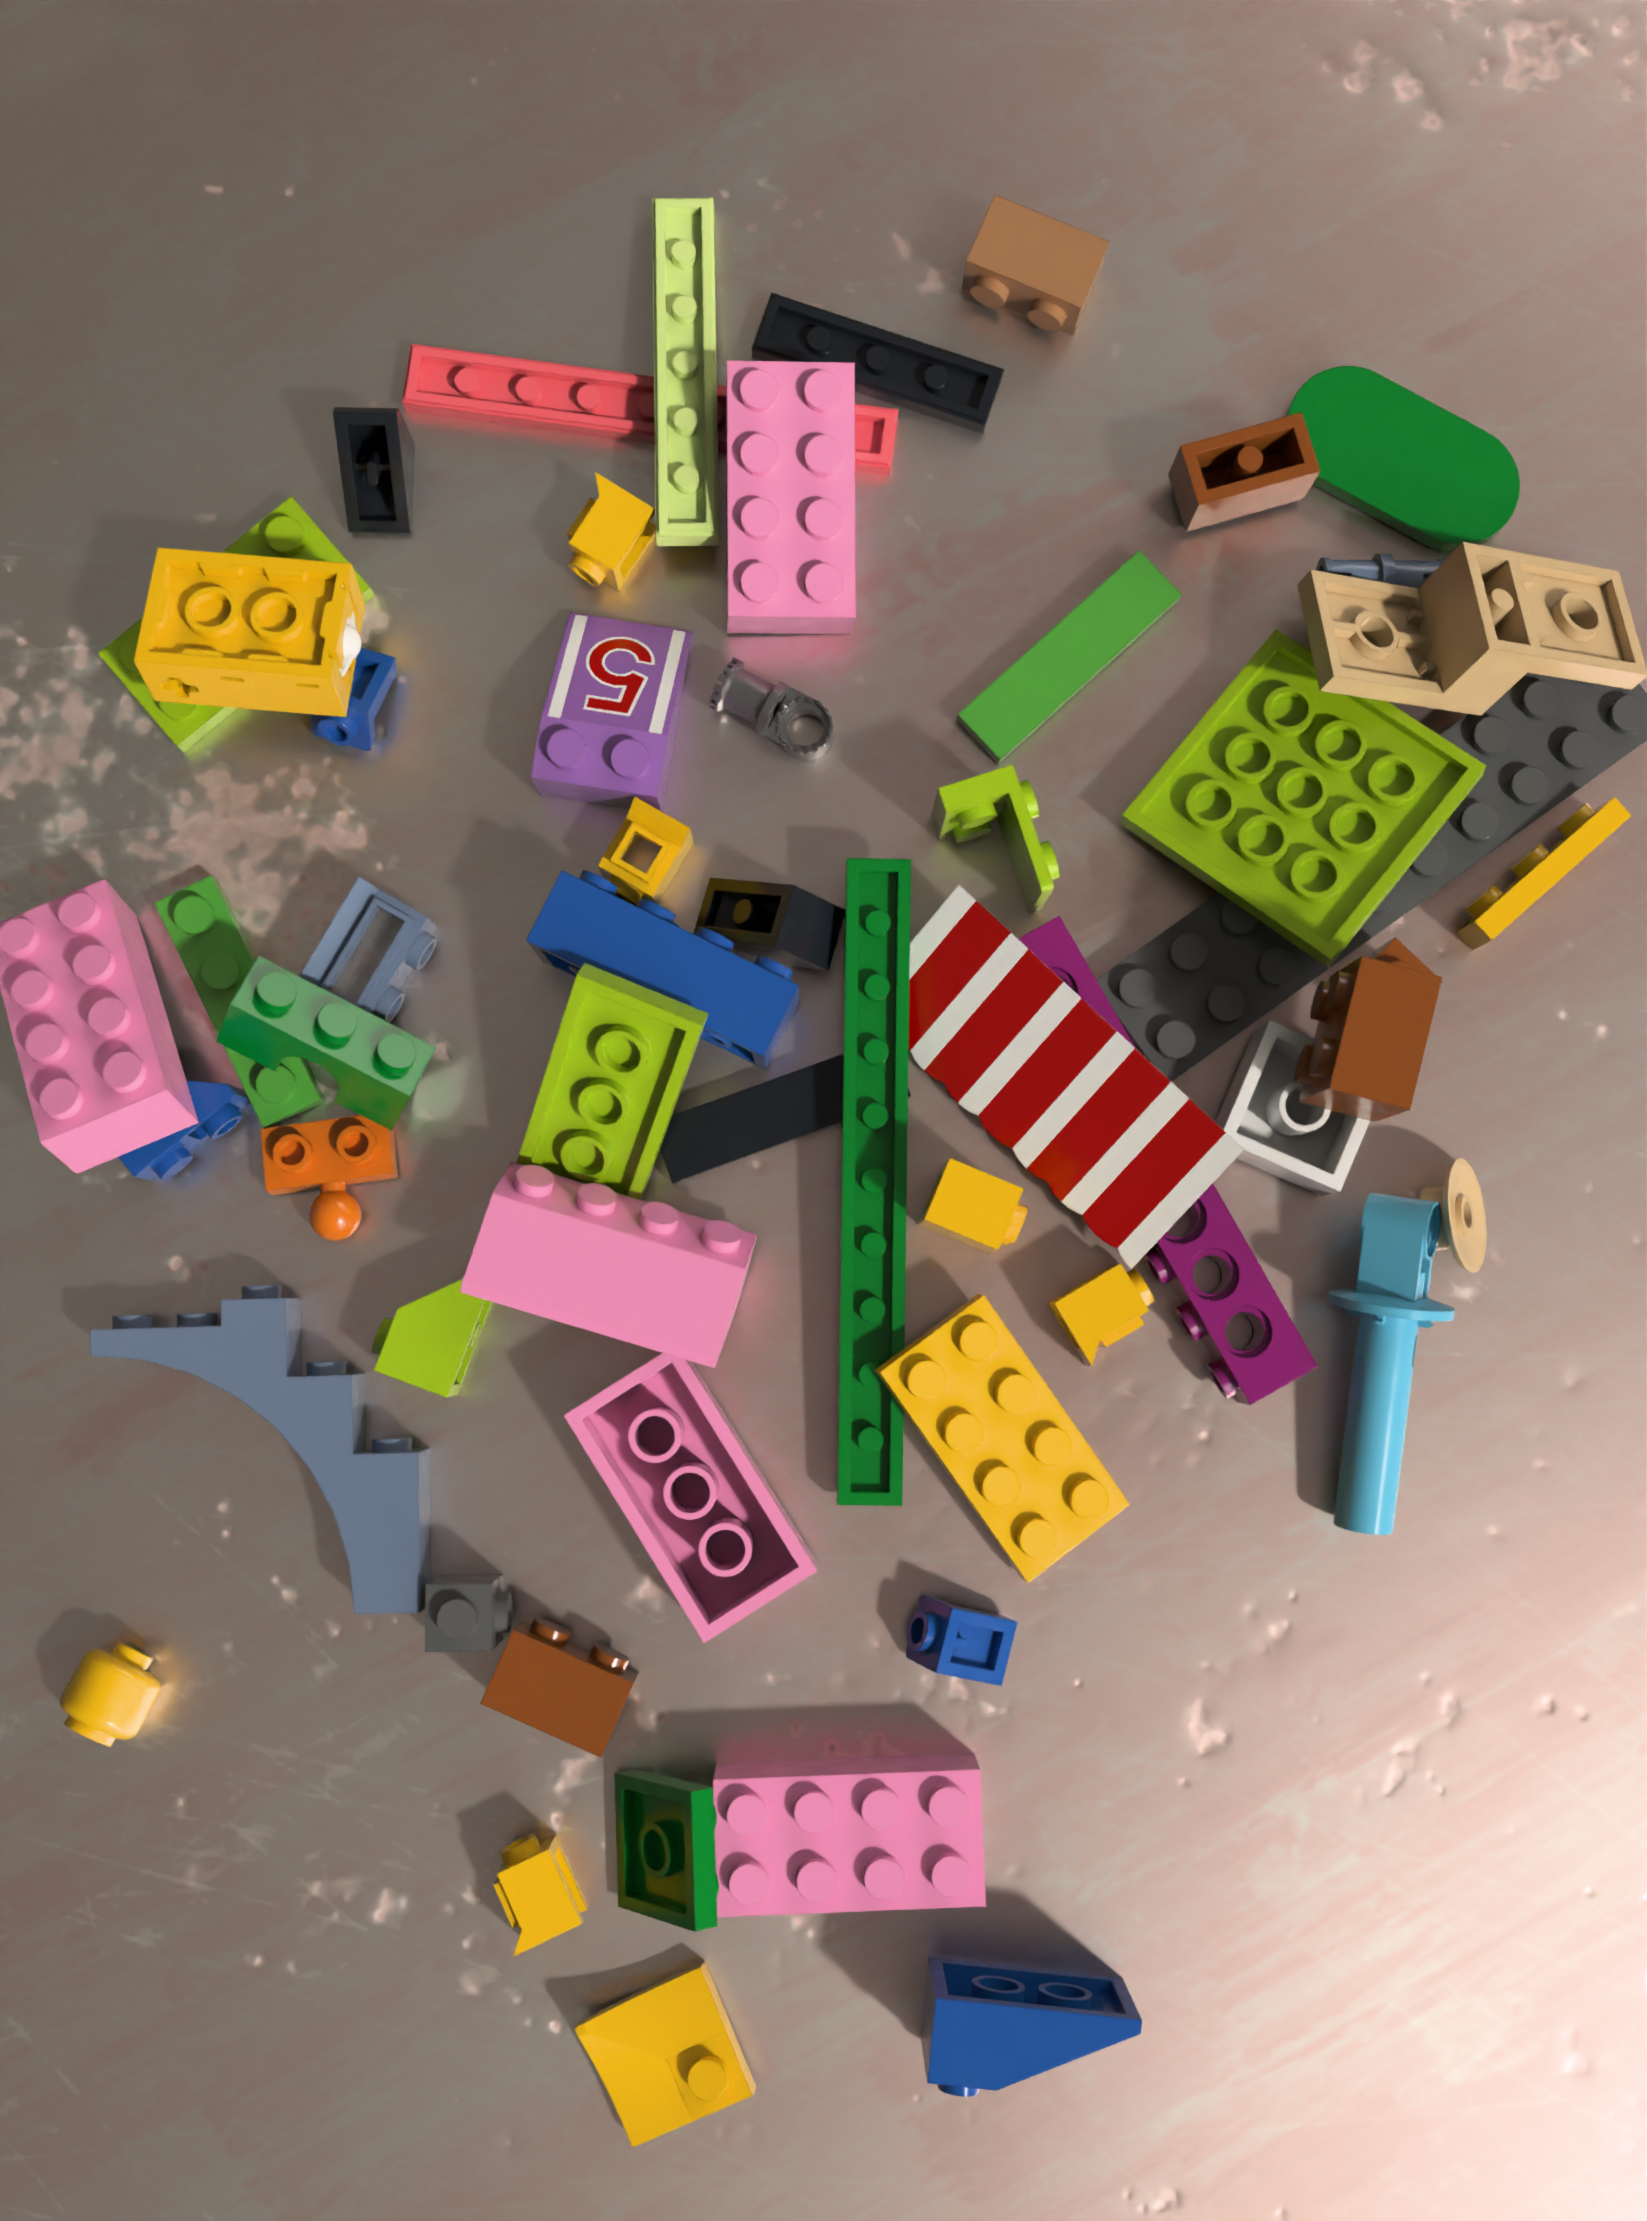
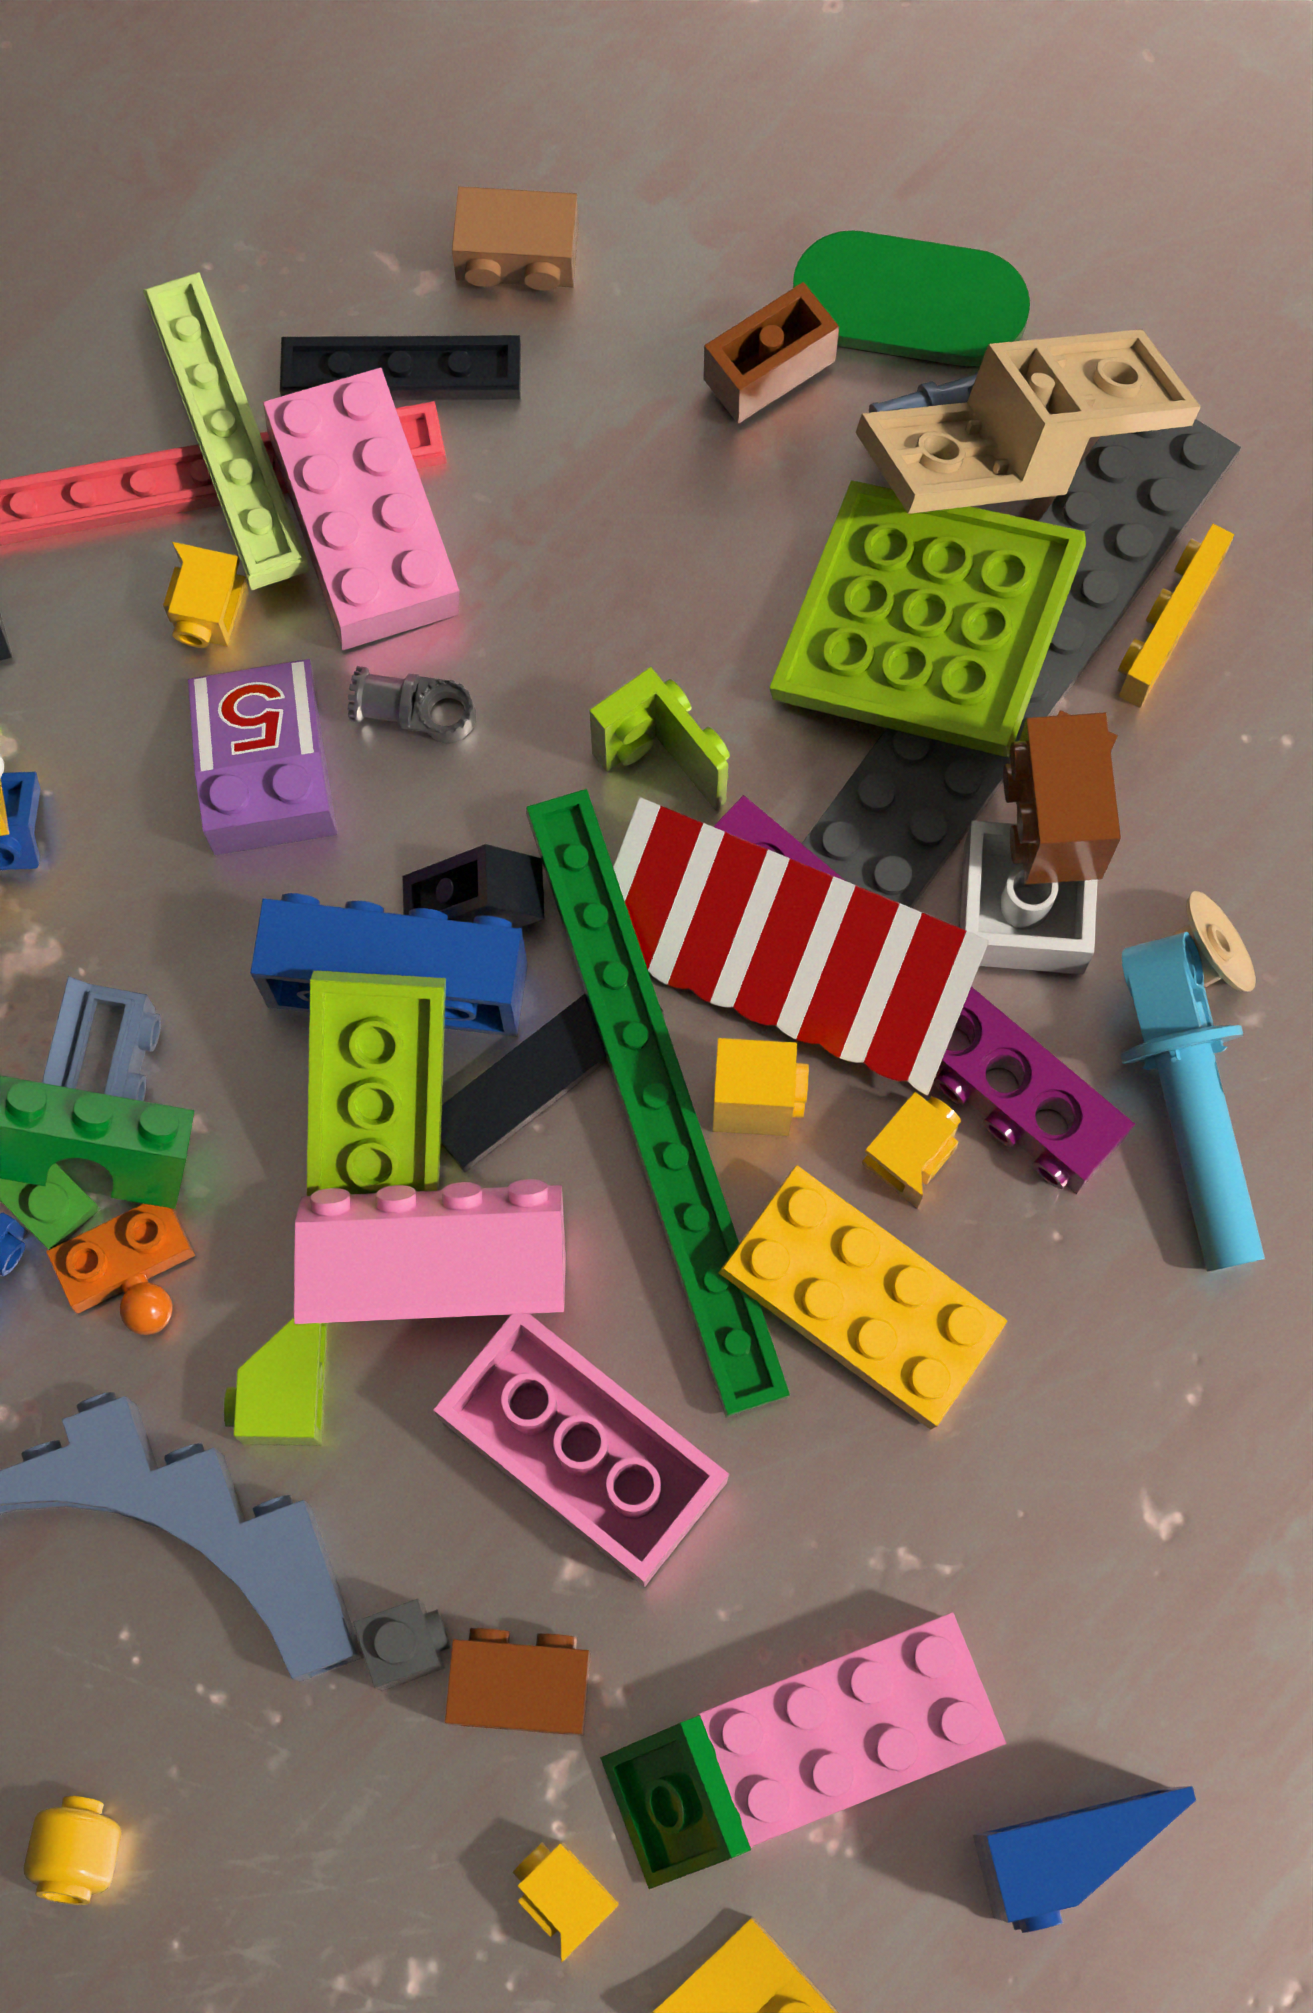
camera: 15 degrees left, 10 degrees down
yellow window [598,797,694,906] -> none
blue bracket [906,1595,1018,1686] -> none
bright green tile [956,550,1182,765] -> none

